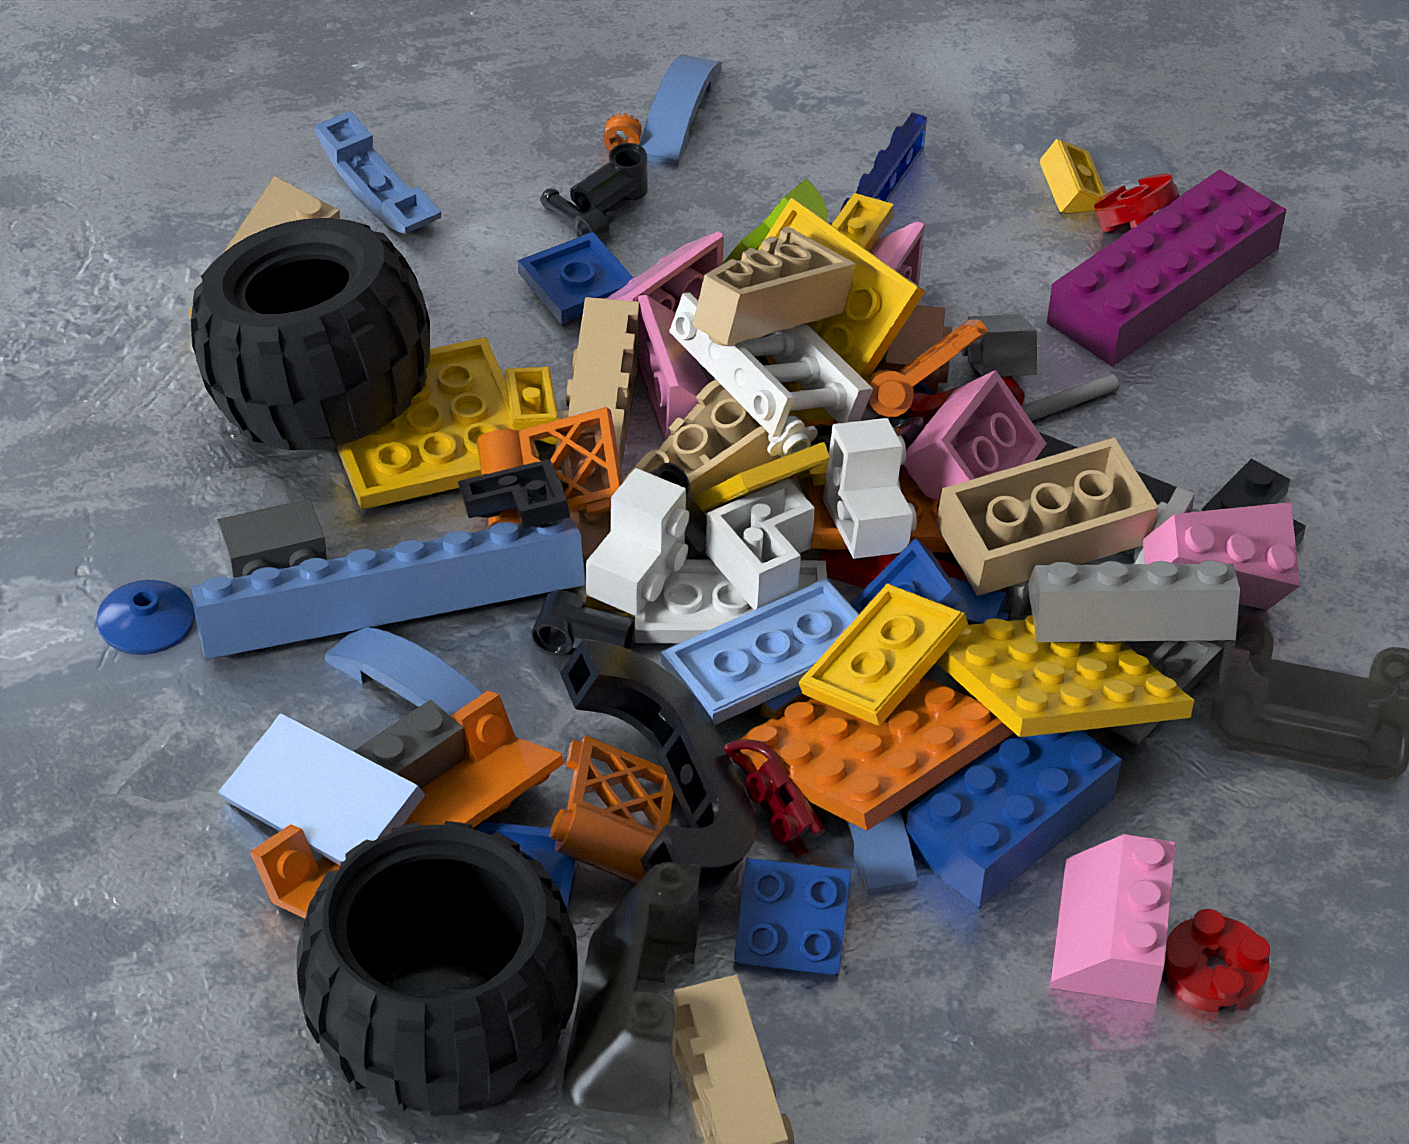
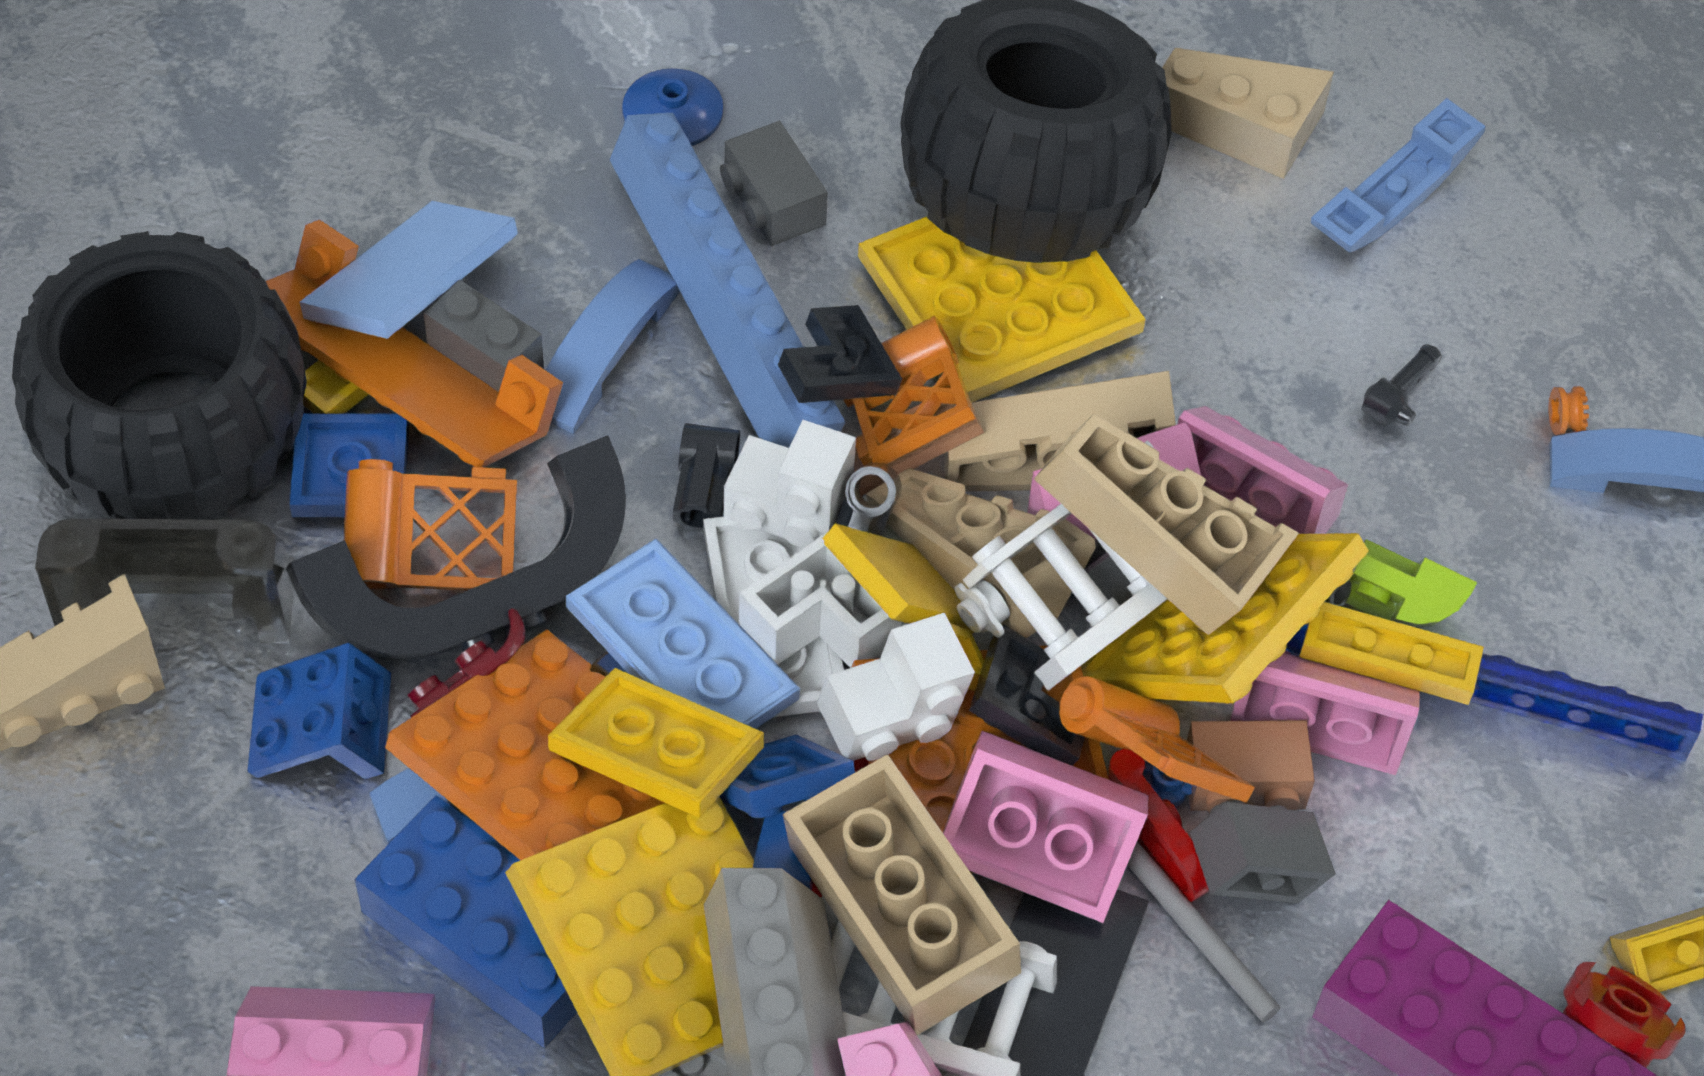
camera: 80 degrees right, 10 degrees up
yellow slope [505,366,559,445] -> none
blue plate [518,232,634,324] -> none
black piece [570,143,648,212] -> none

